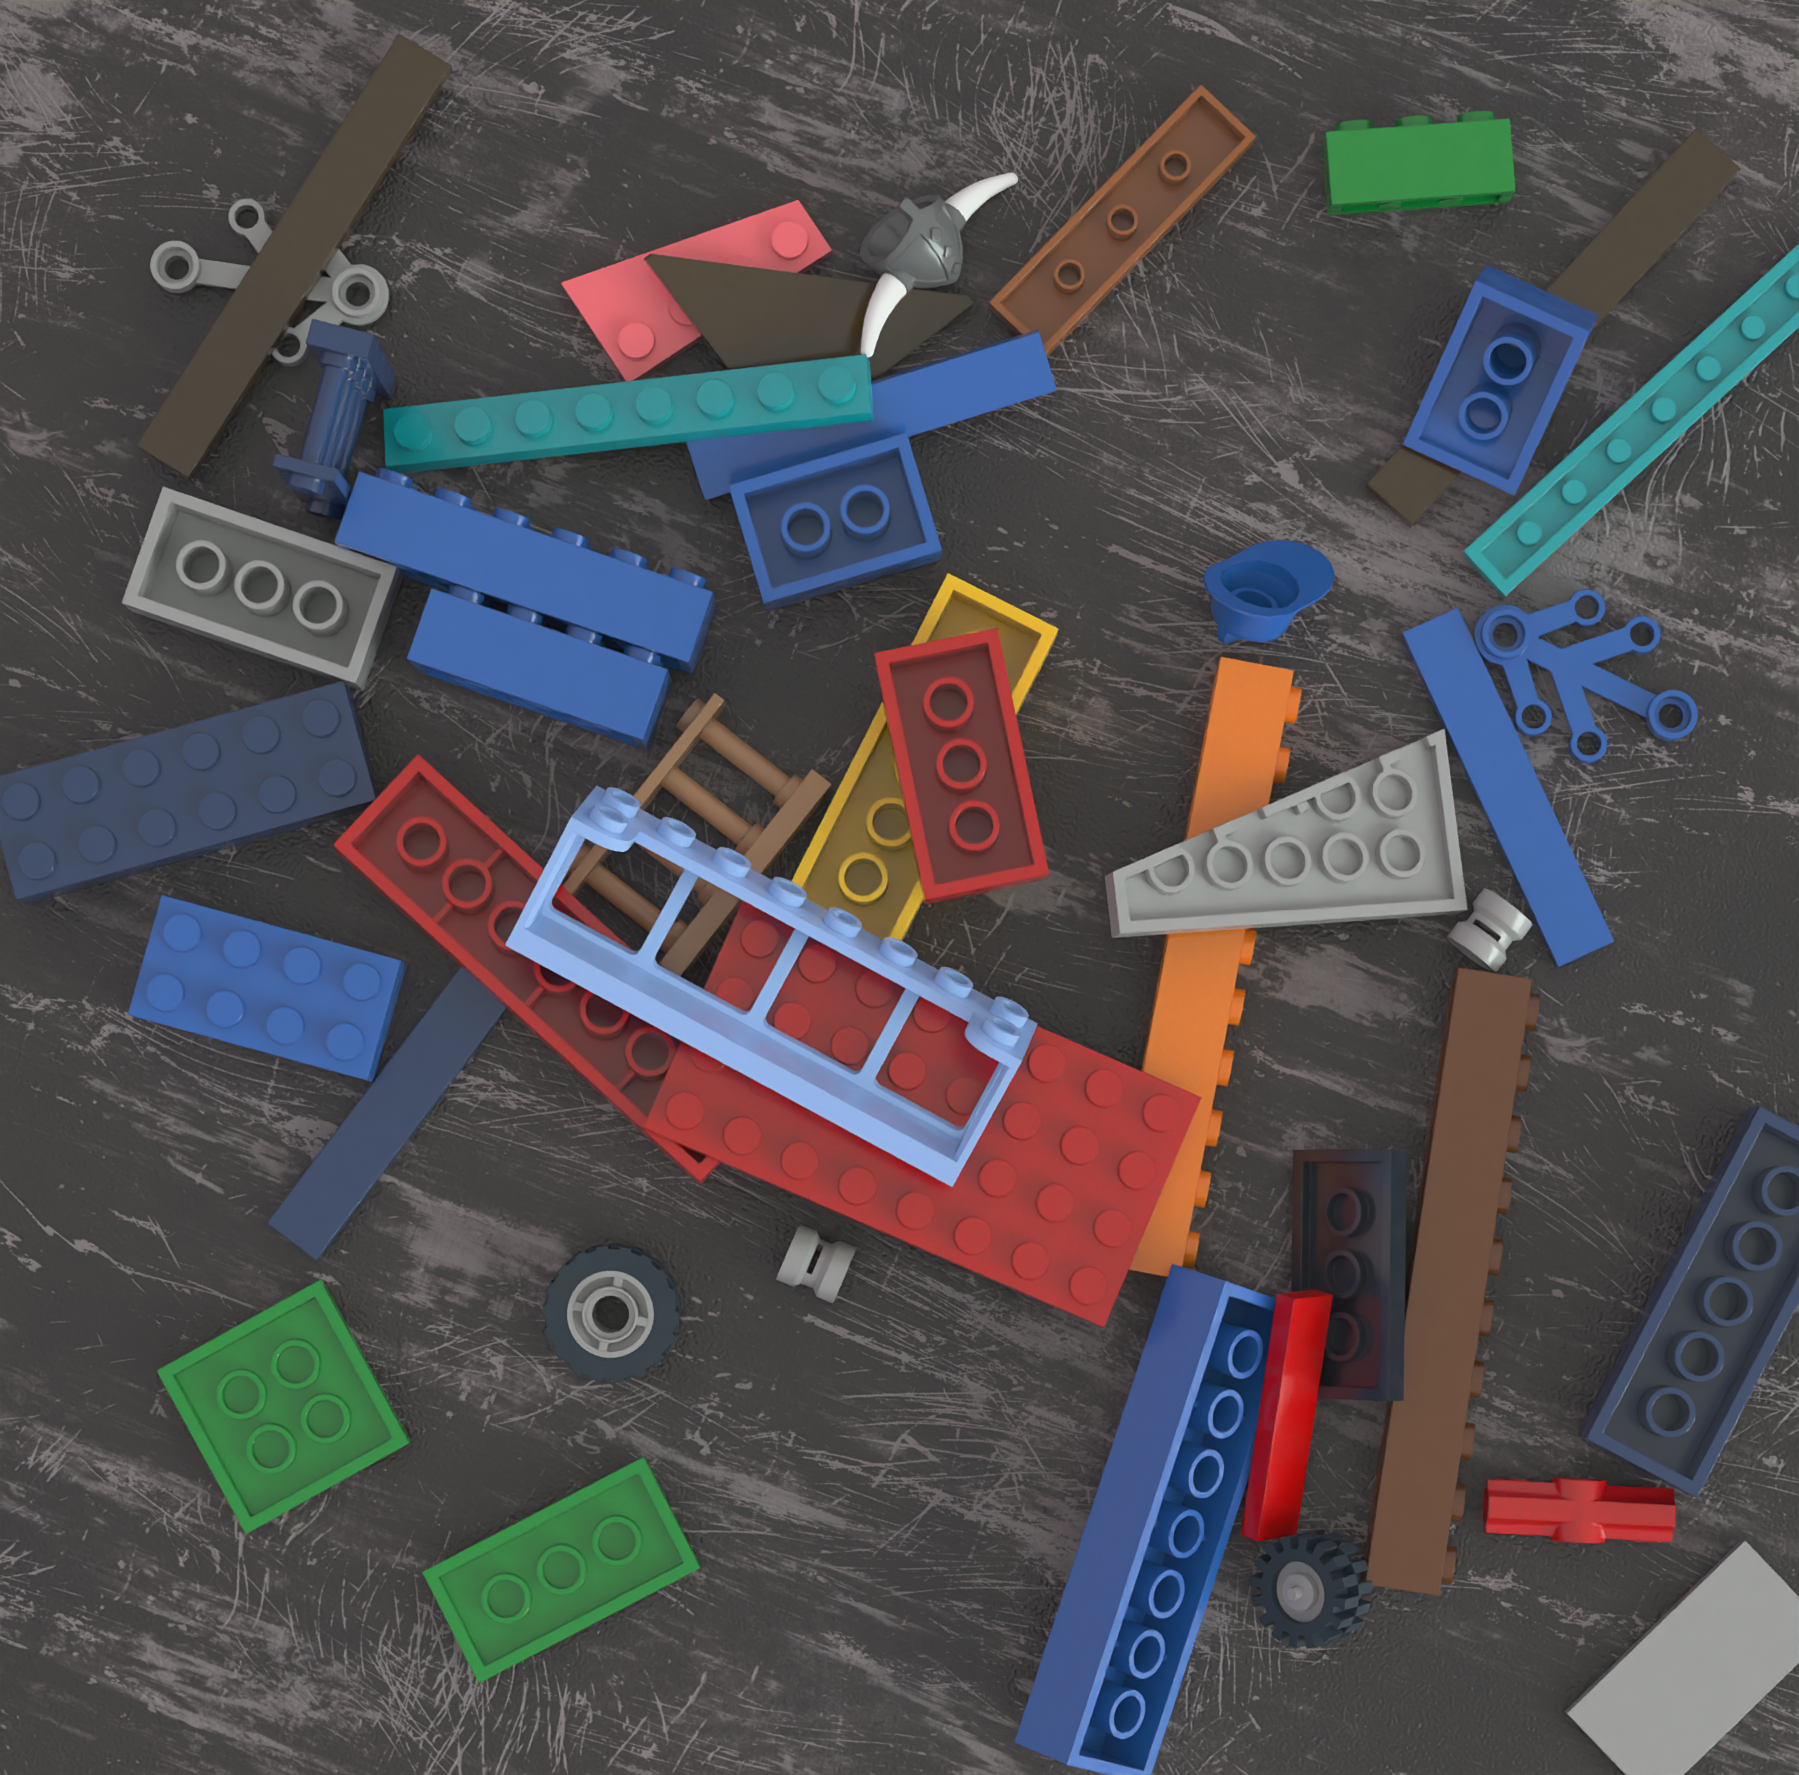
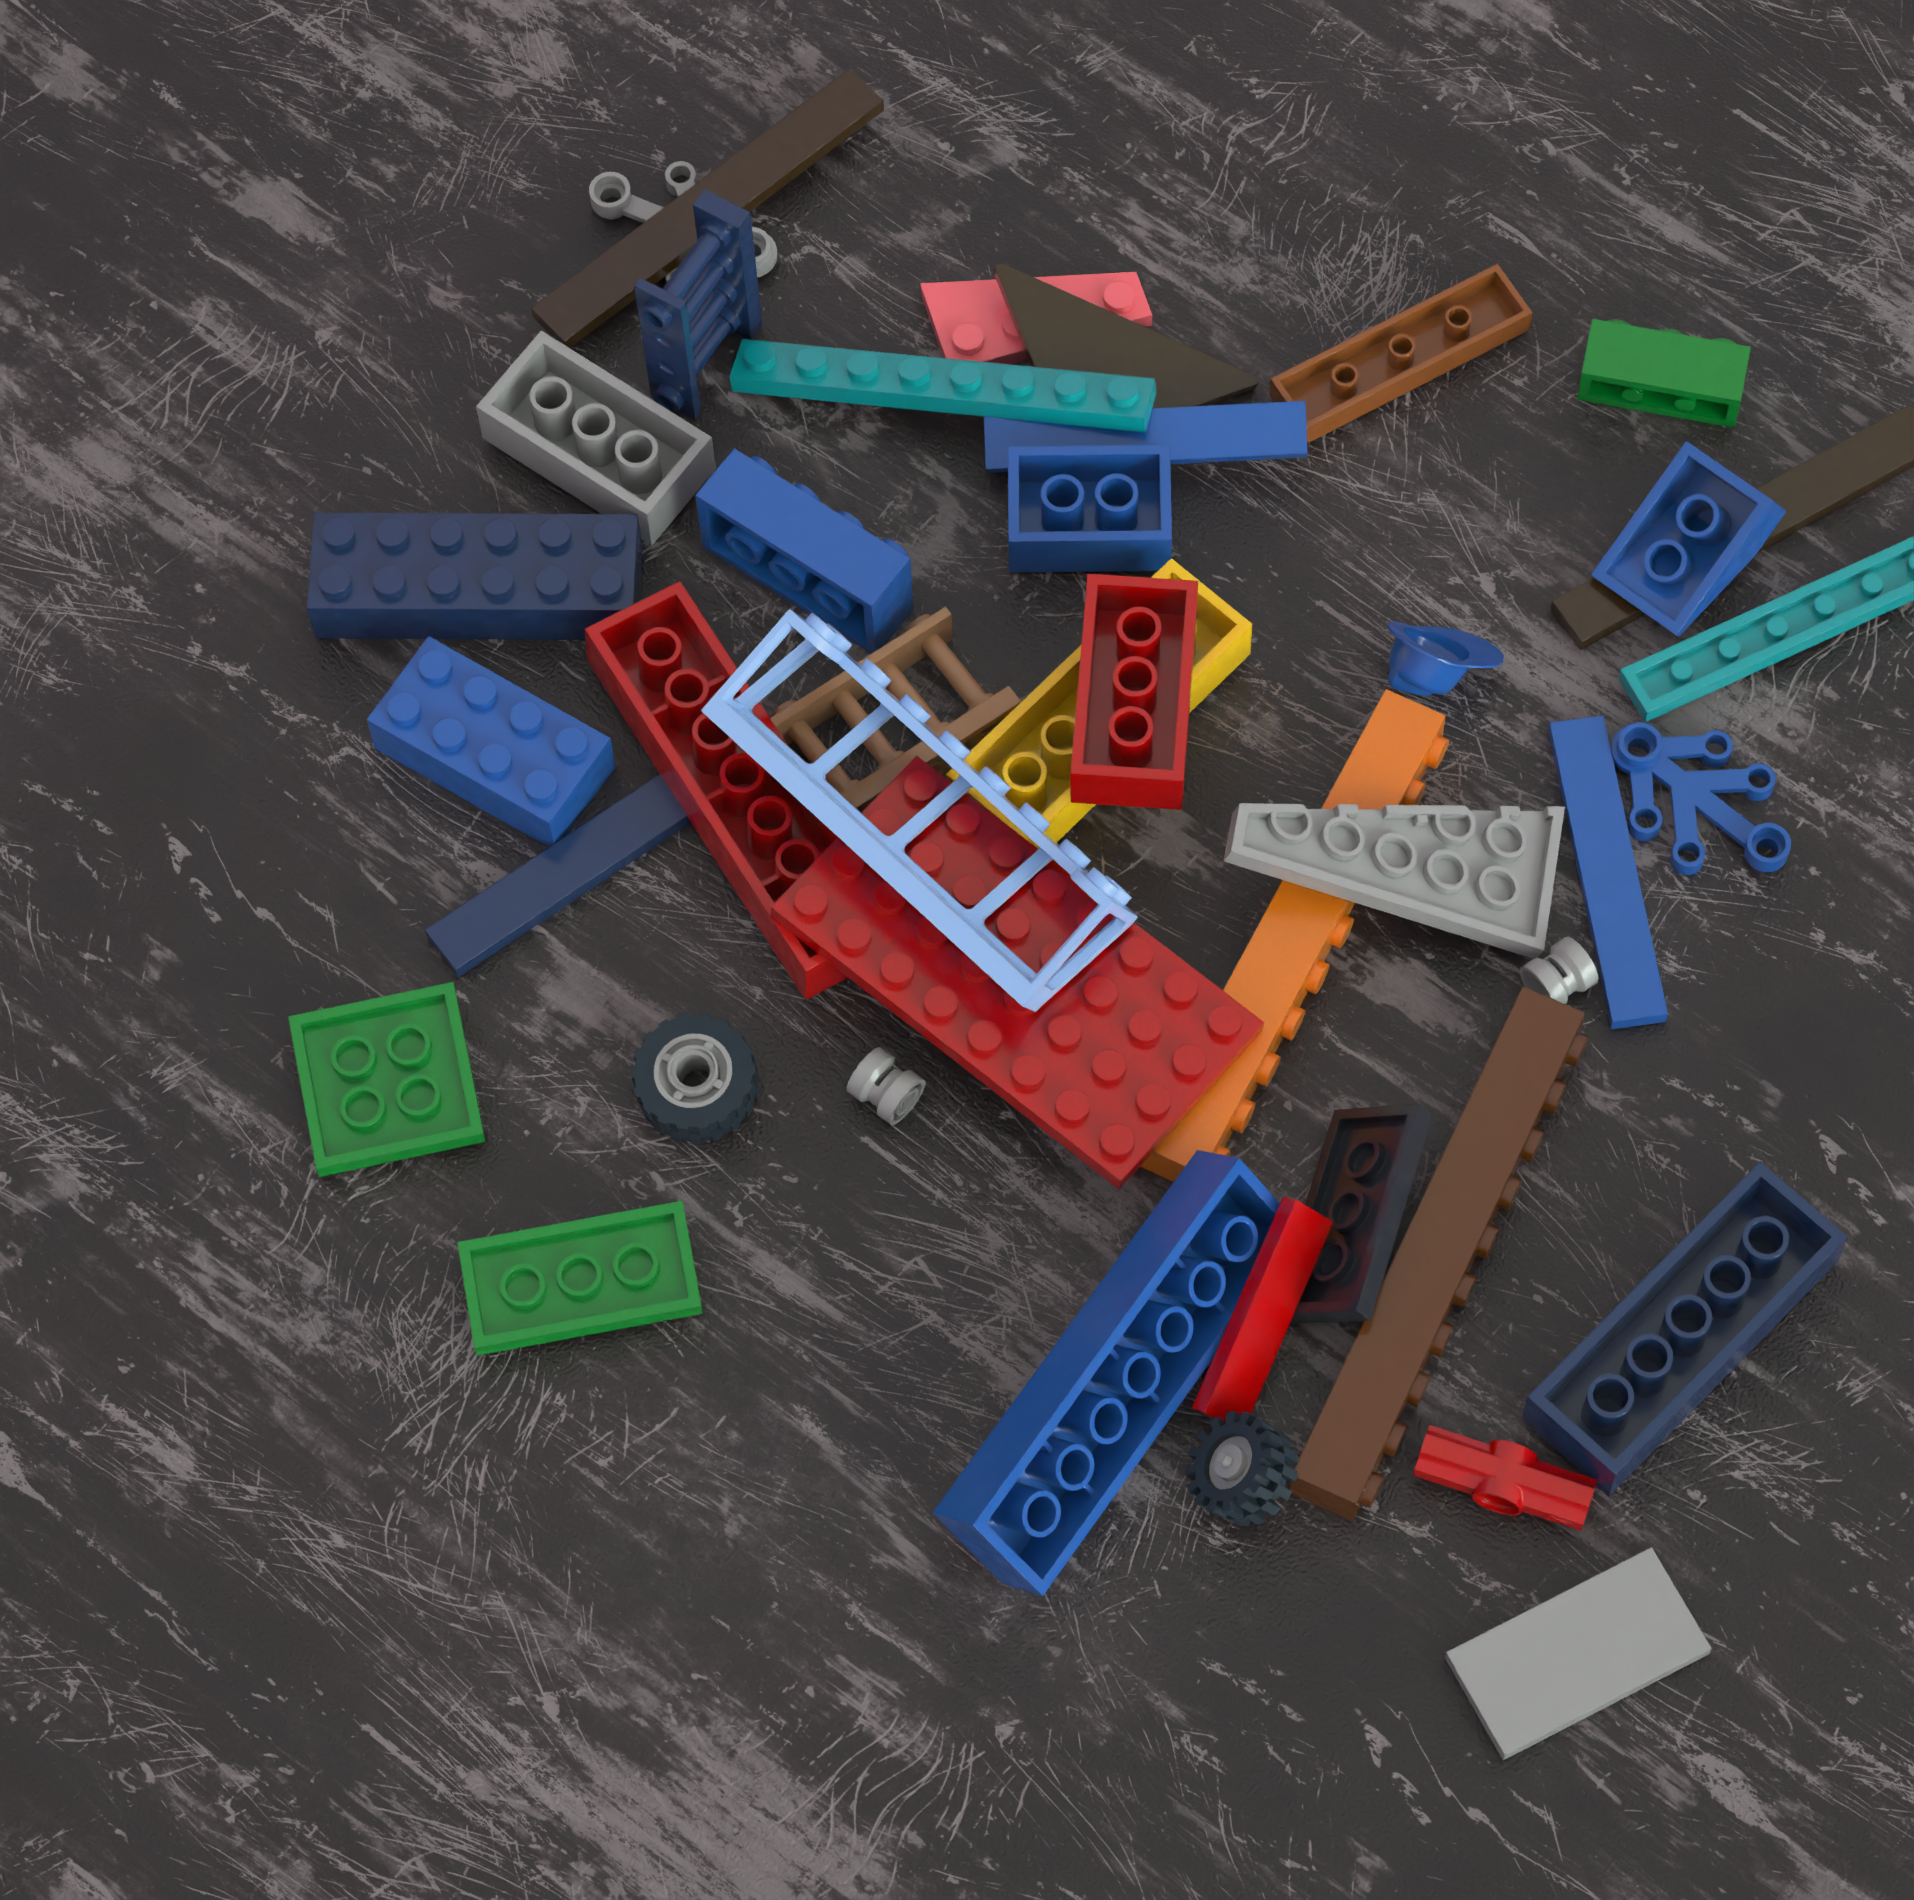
camera: 20 degrees right, 20 degrees down
blue brick [334,467,717,676] -> none
dark grey helmet [859,173,1018,358] -> none

